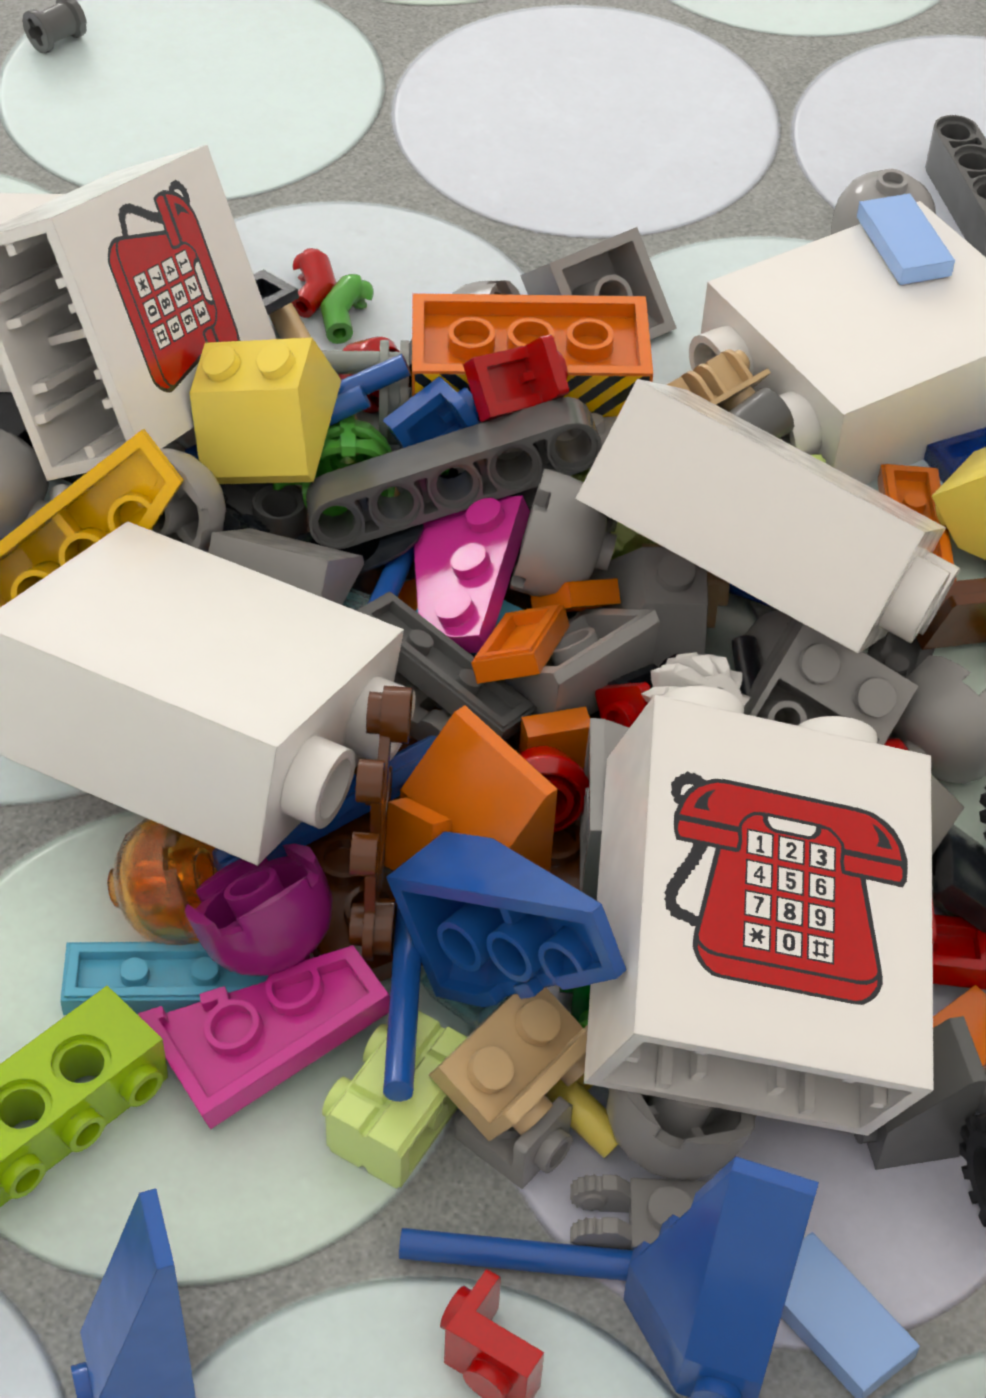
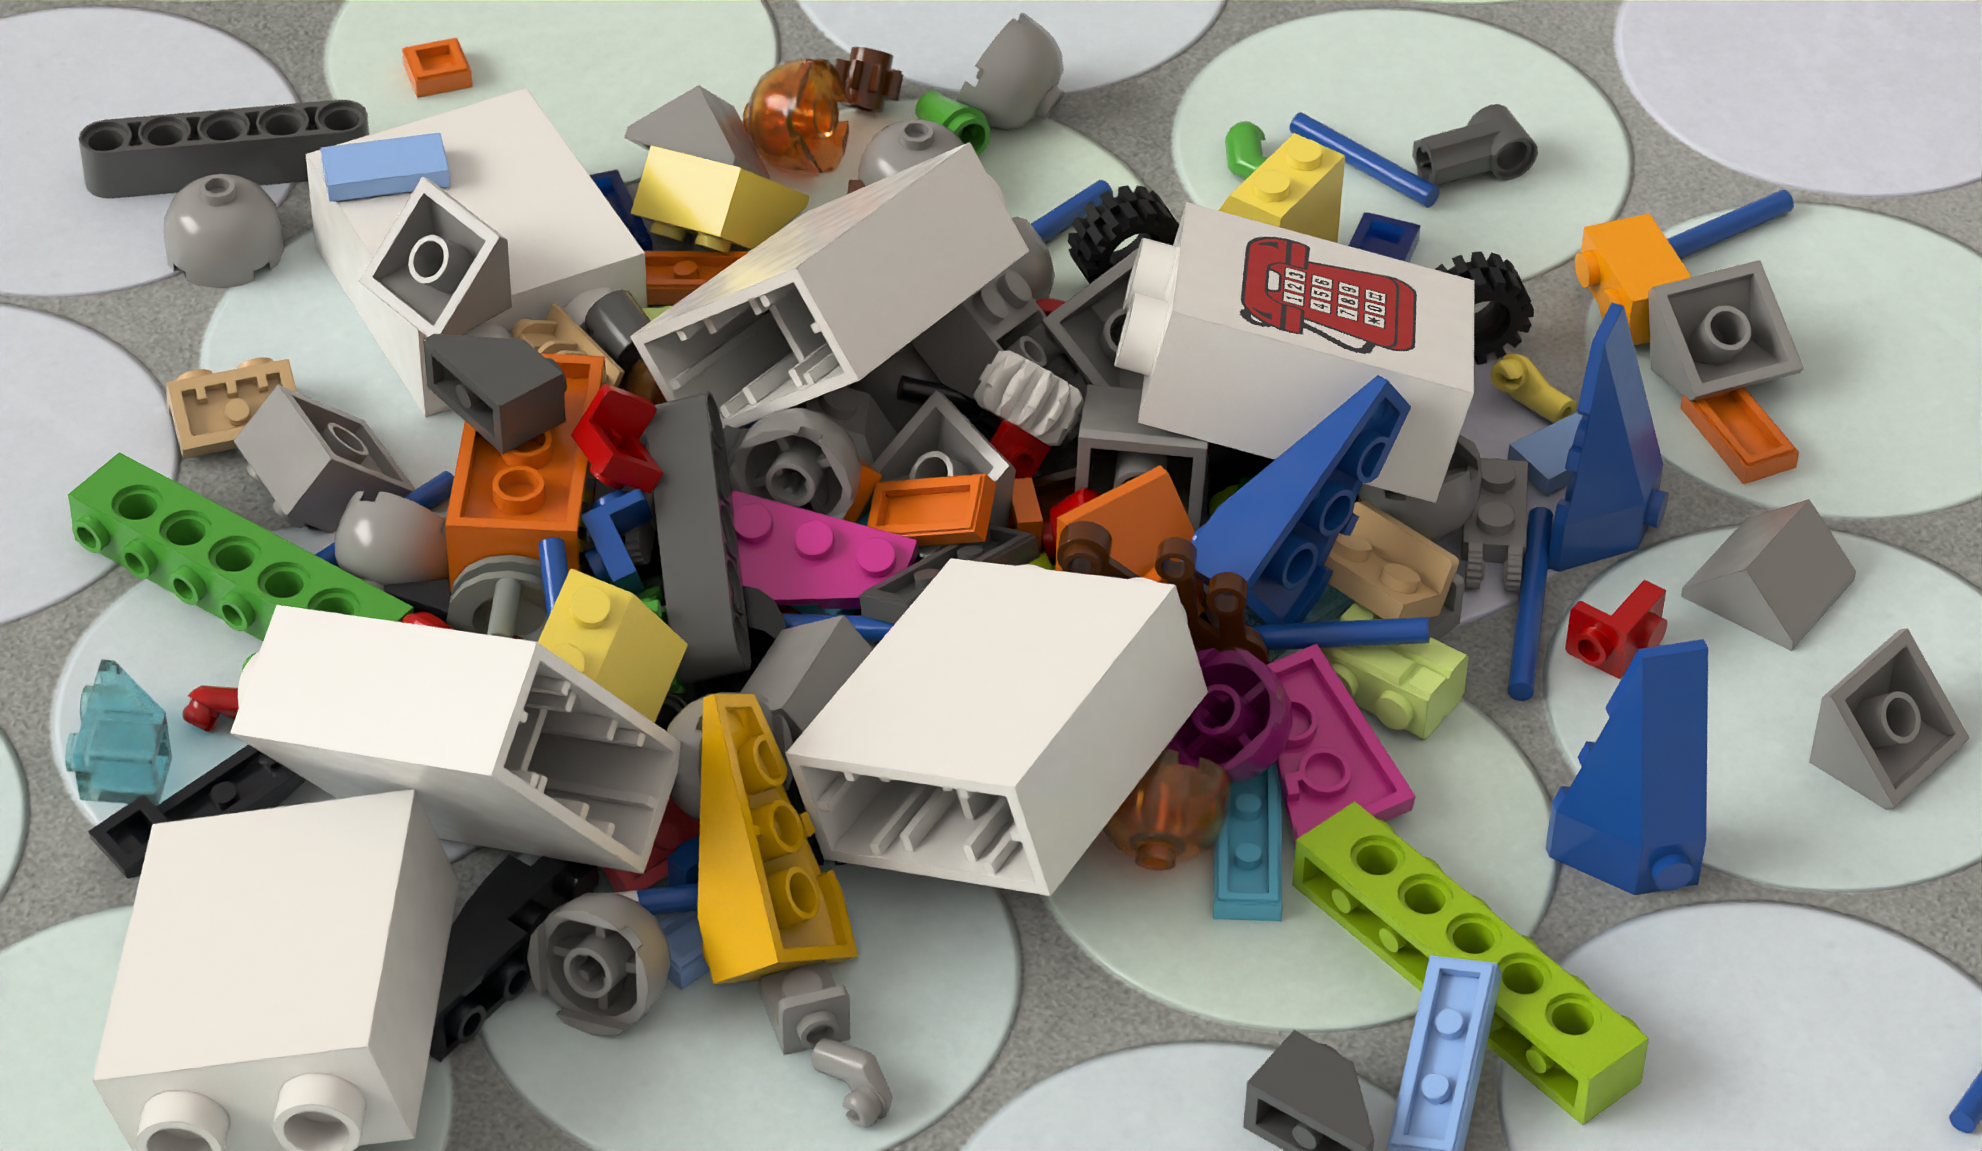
camera: 85 degrees left, 5 degrees down
none -> clear light blue slope [65,659,172,806]
none -> bright green brick [68,452,414,641]
none -> tan bracket [166,357,297,459]
none -> light grey slope [359,176,512,337]
none -> dark grey slope [423,334,567,454]
none -> light yellow arm [1491,354,1577,423]

